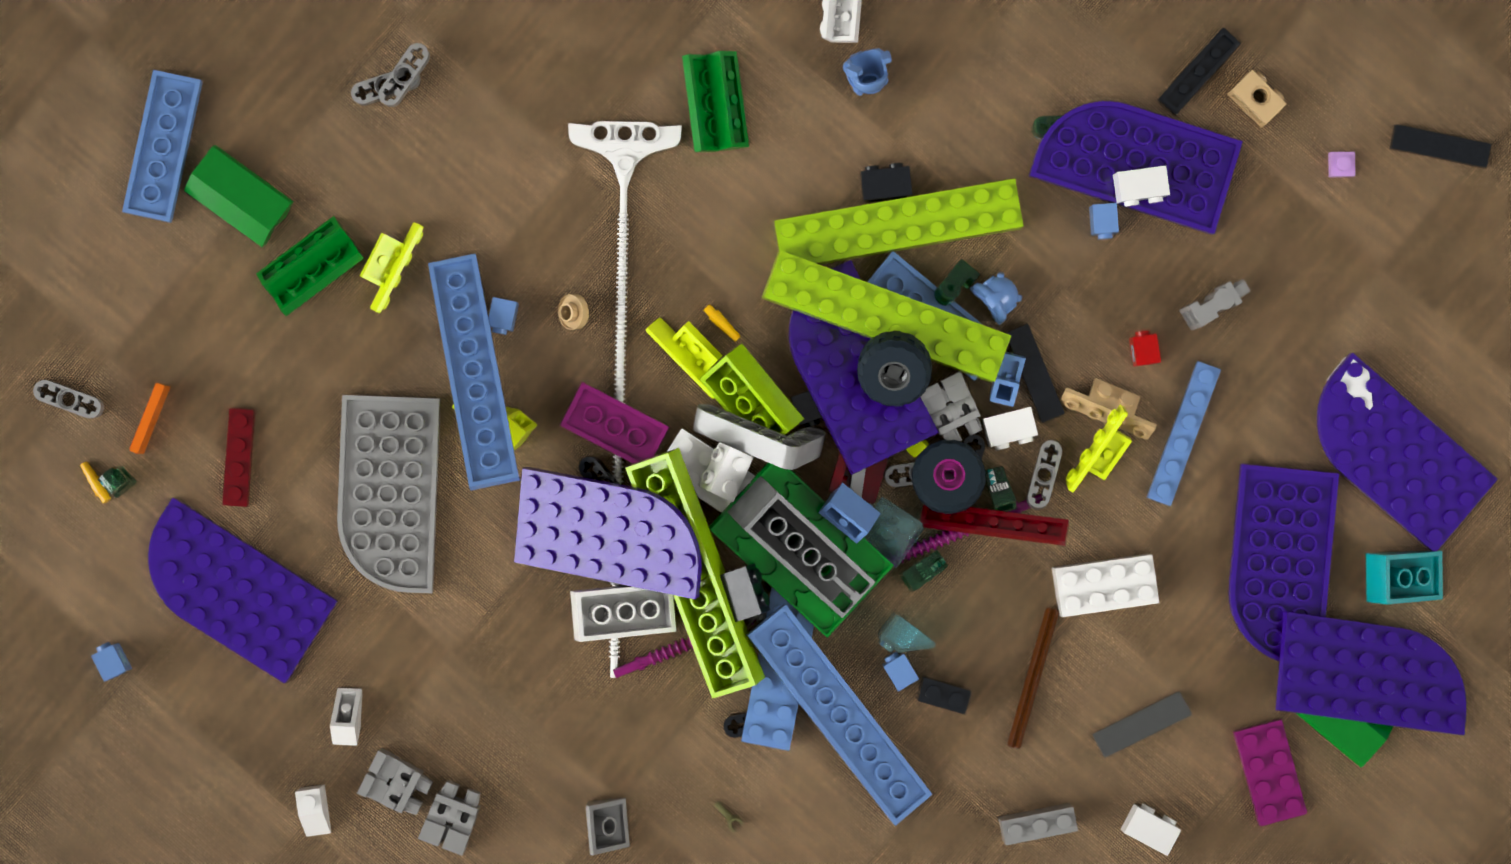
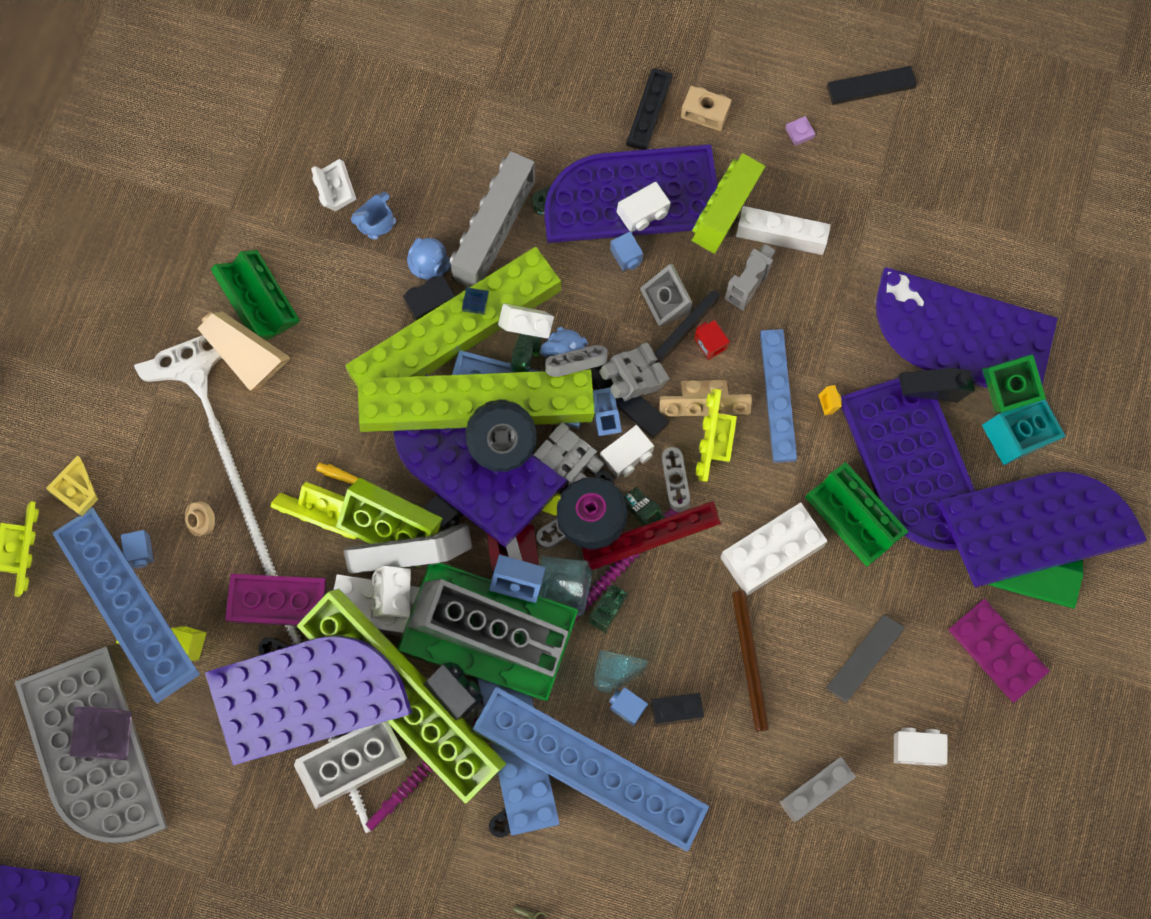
camera: 25 degrees left, 15 degrees down
none -> light yellow wing [46,456,98,516]
none -> clear purple slope [70,706,132,761]
none -> slope [197,312,290,391]
none -> medium blue helmet [407,238,451,280]
none -> light grey brick [450,151,535,288]
none -> tile [462,287,489,315]
none -> white brick [498,303,554,339]
none -> light grey beam [545,345,608,377]
none -> light grey hips [599,342,670,401]
none -> light grey slope [640,264,692,326]
none -> black tile [655,290,720,364]
none -> lime brick [691,153,766,254]
none -> white brick [736,206,831,255]
none -> green slope [805,462,909,567]
none -> yellow plate [818,385,842,416]
none -> black slope [899,368,975,402]
none -> green brick [982,355,1046,413]

